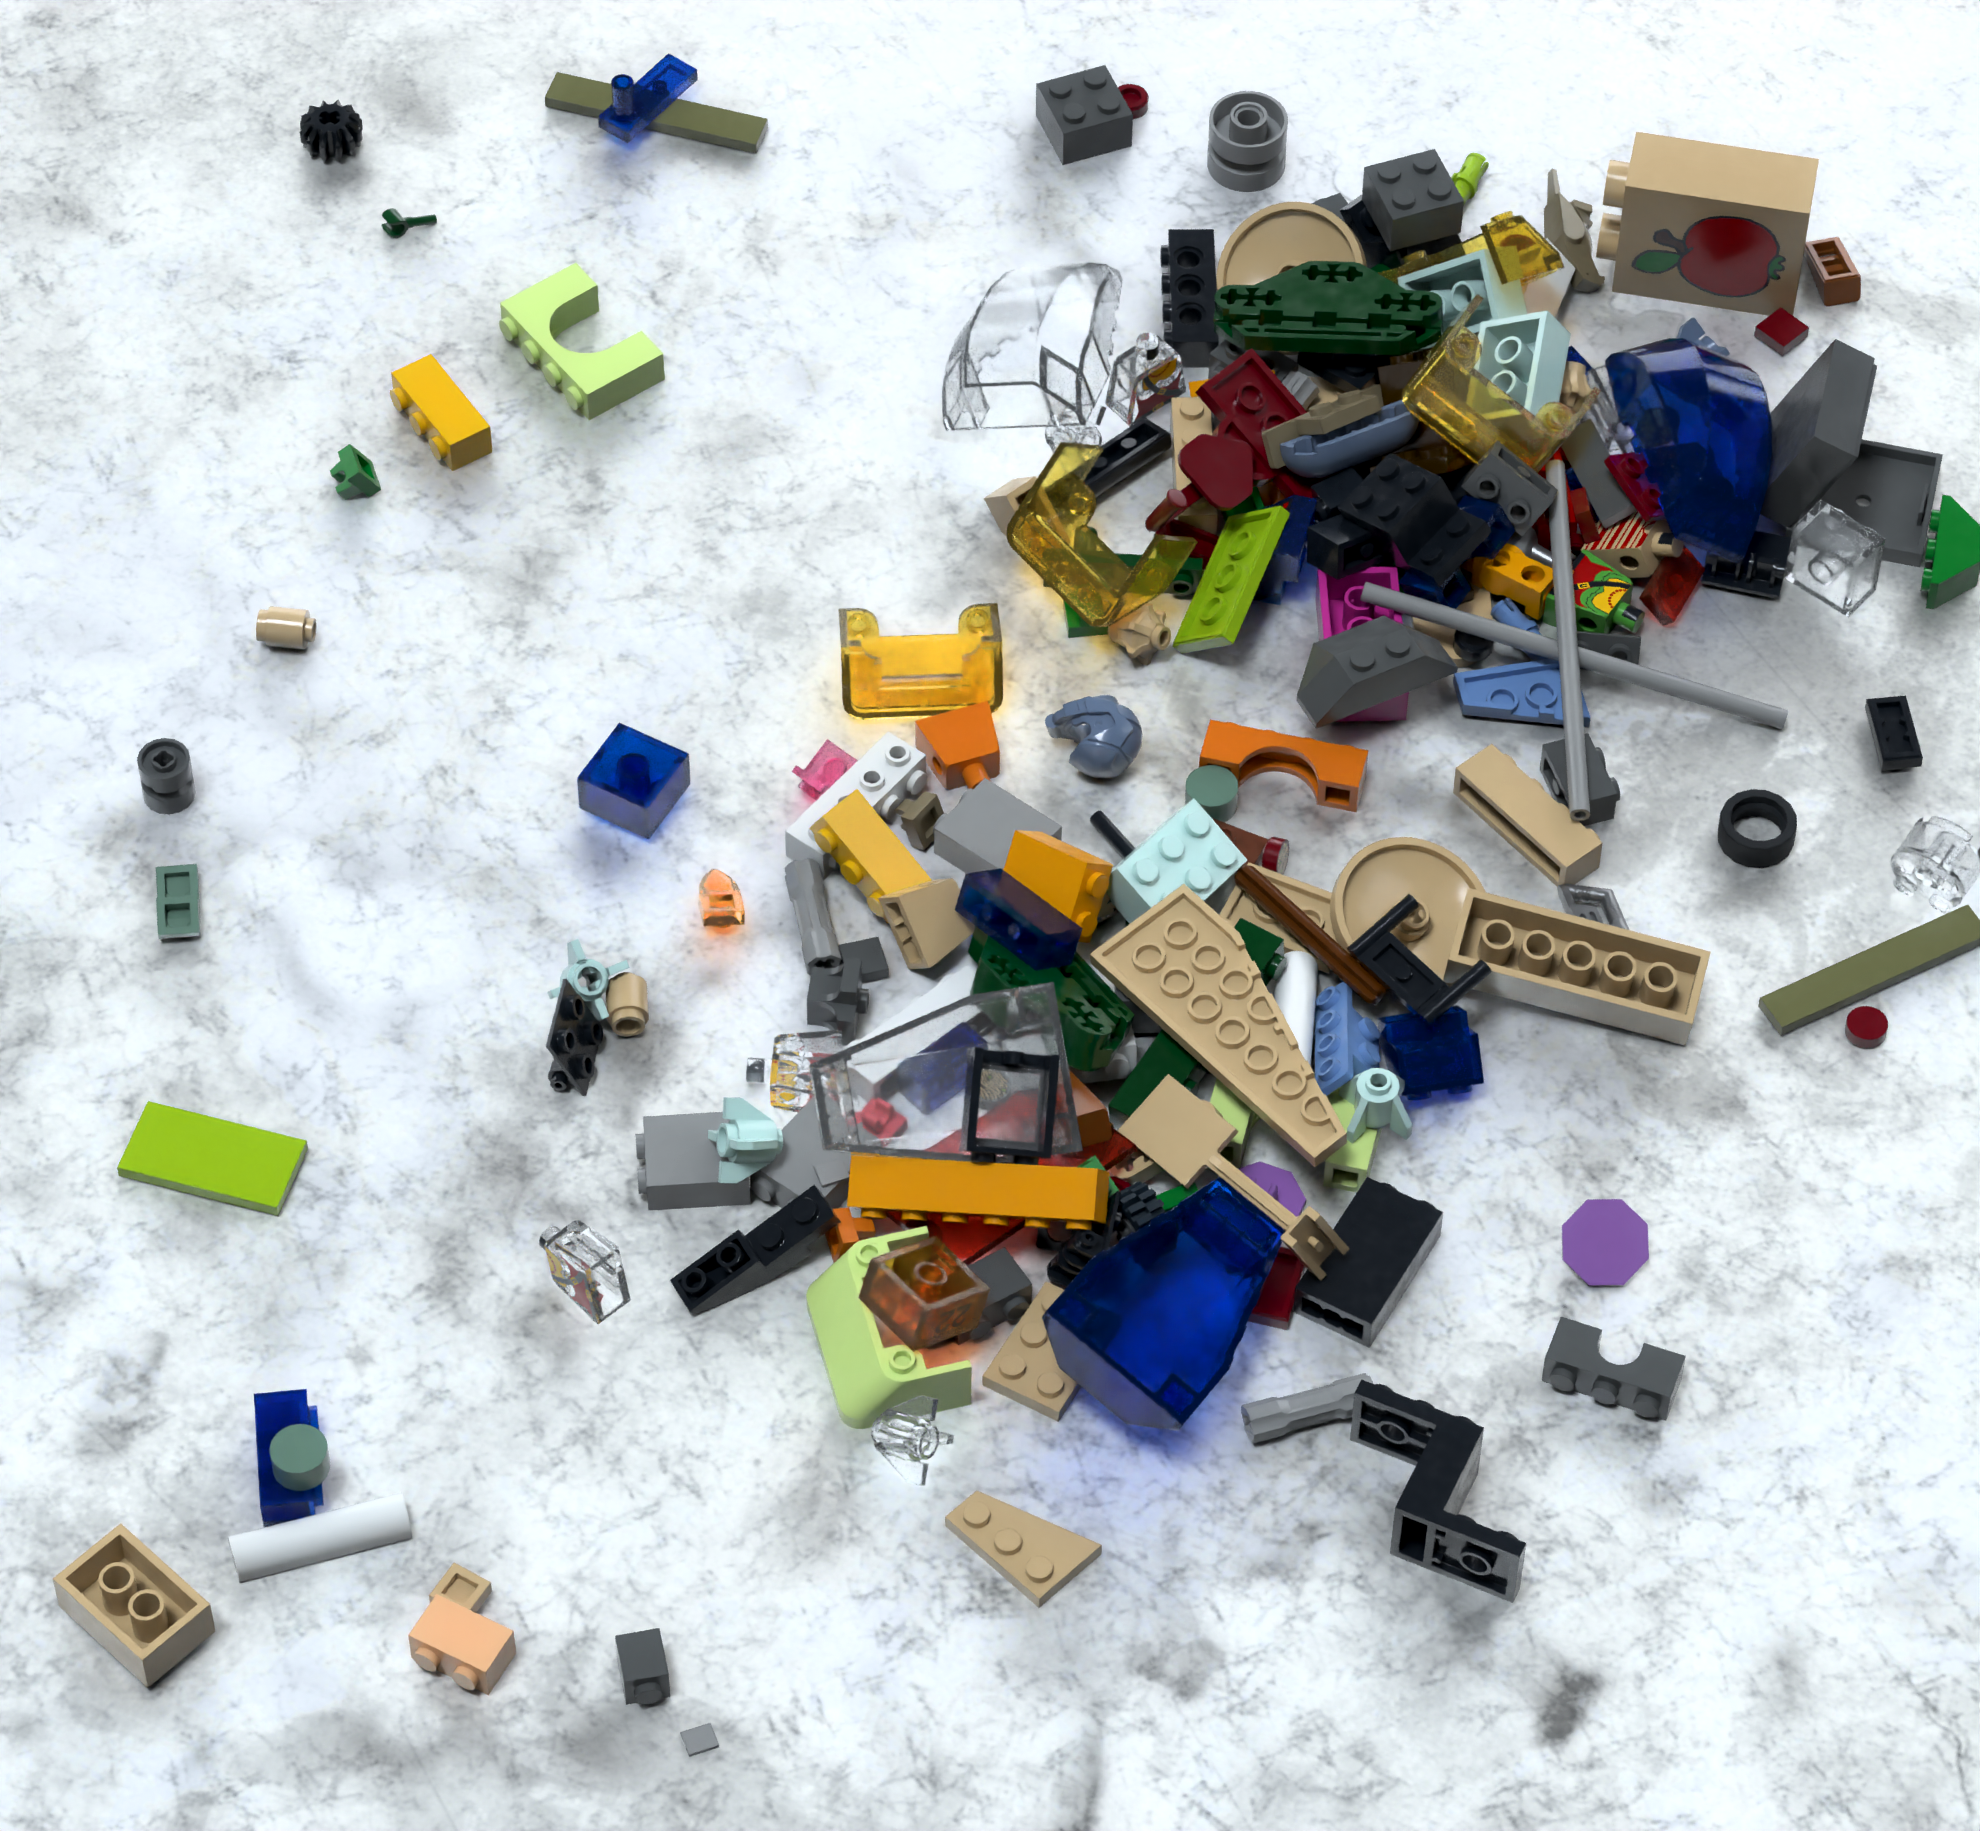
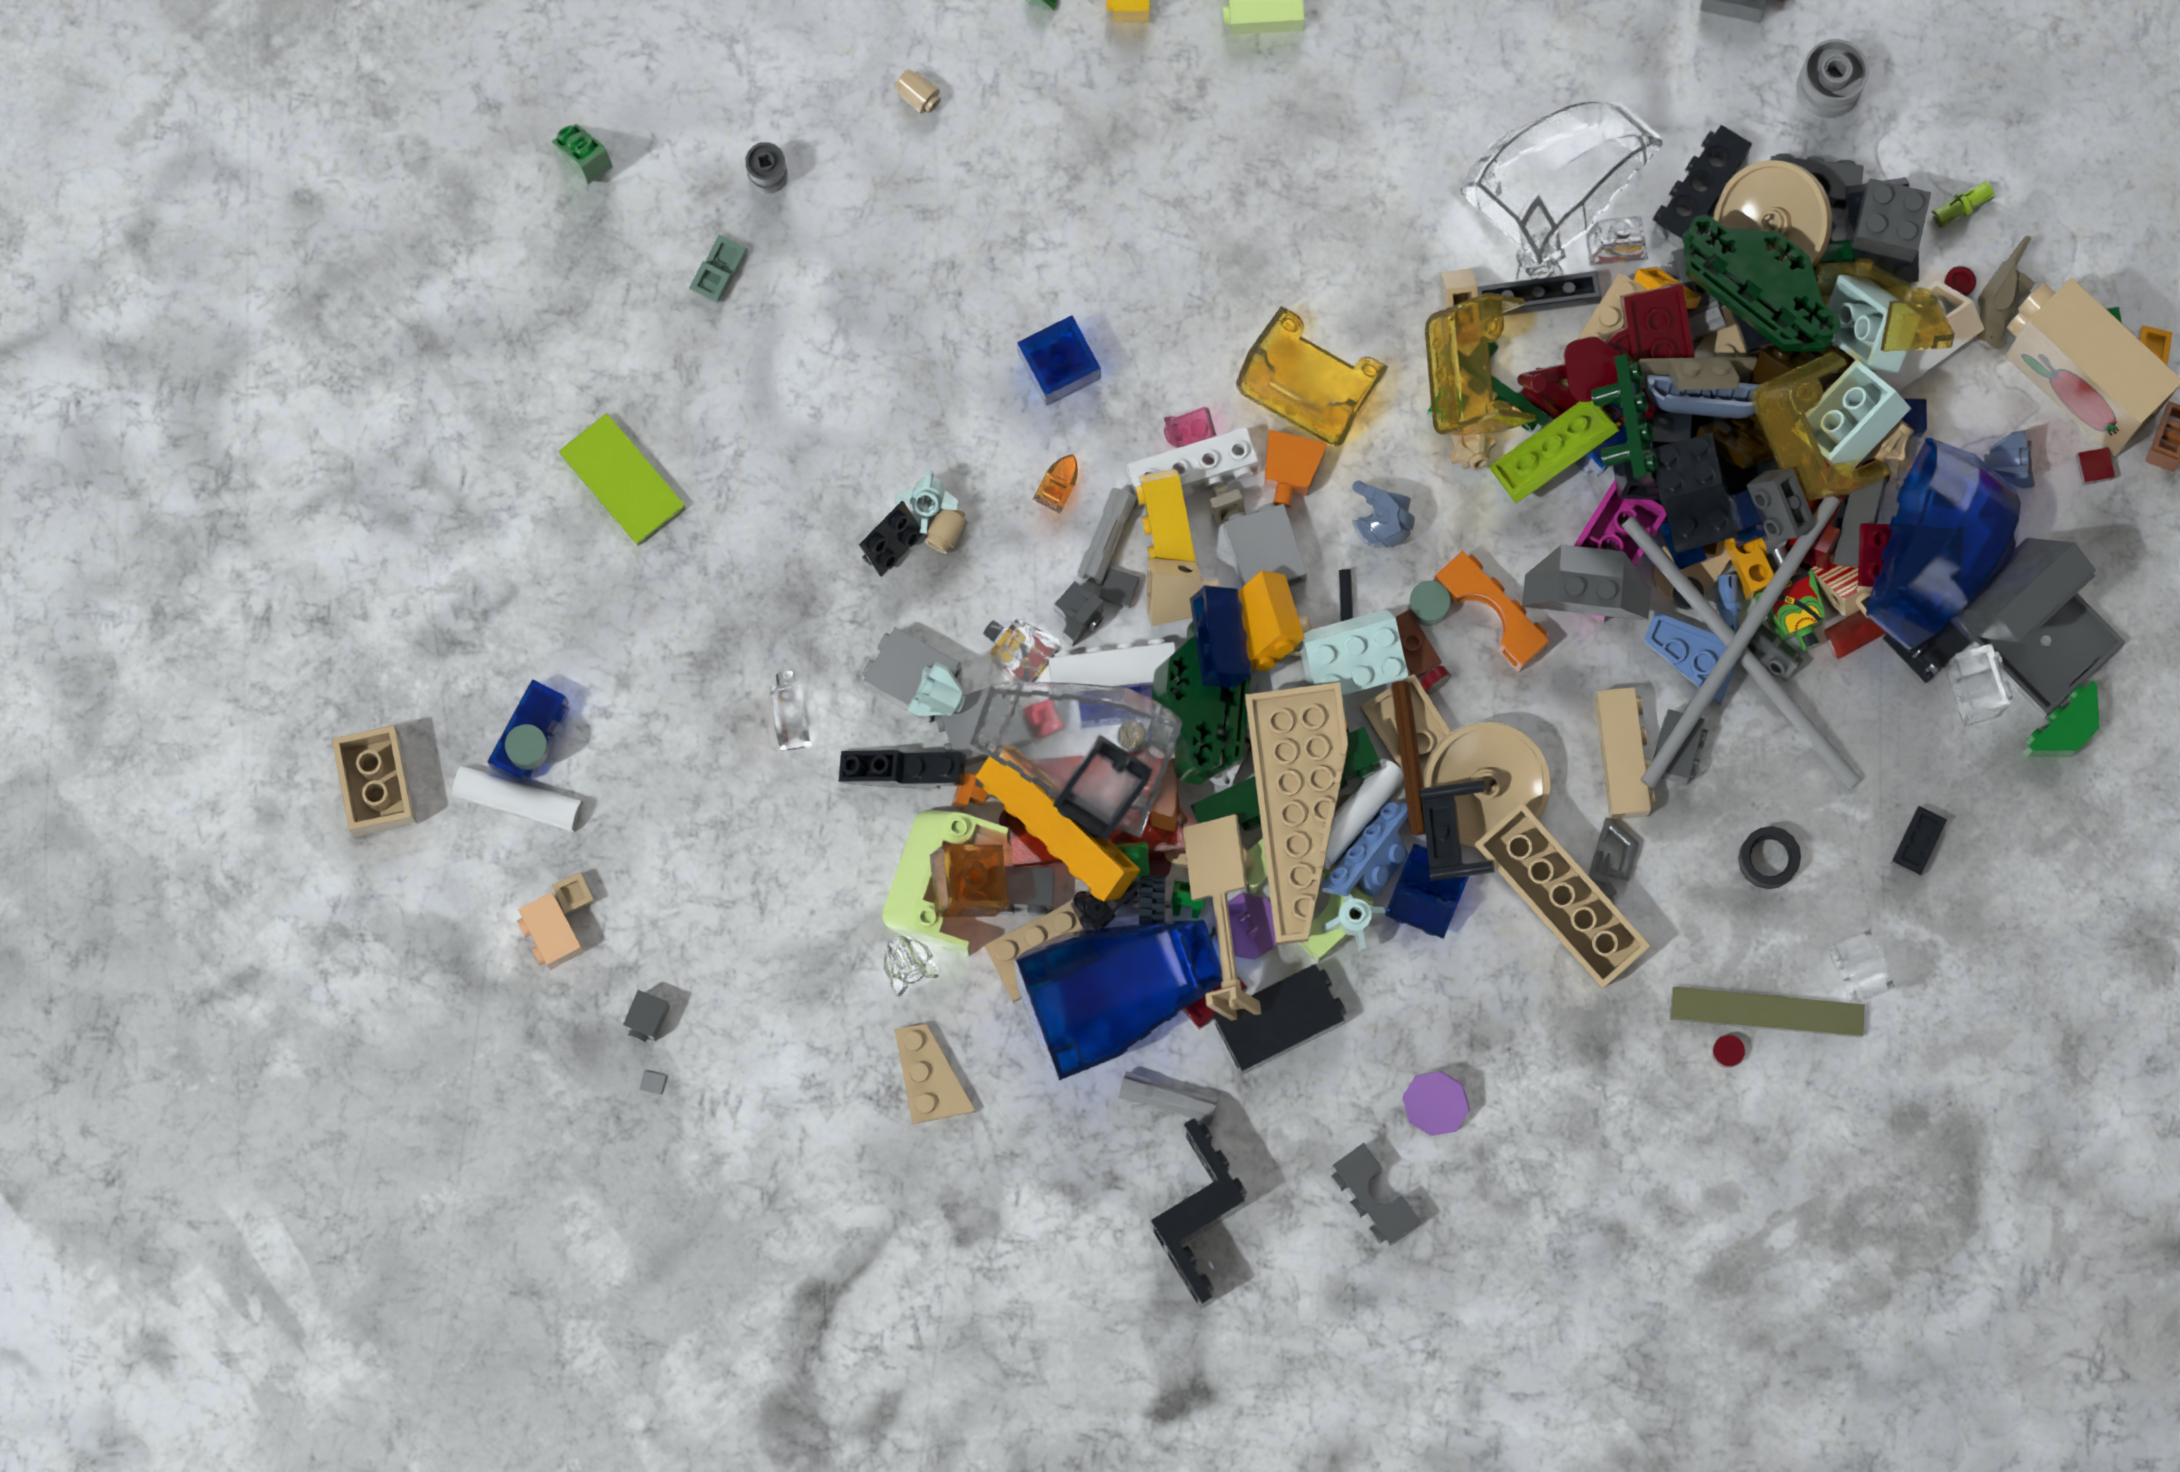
camera: 35 degrees right, 25 degrees up
none -> dark green plate [1591,354,1658,484]

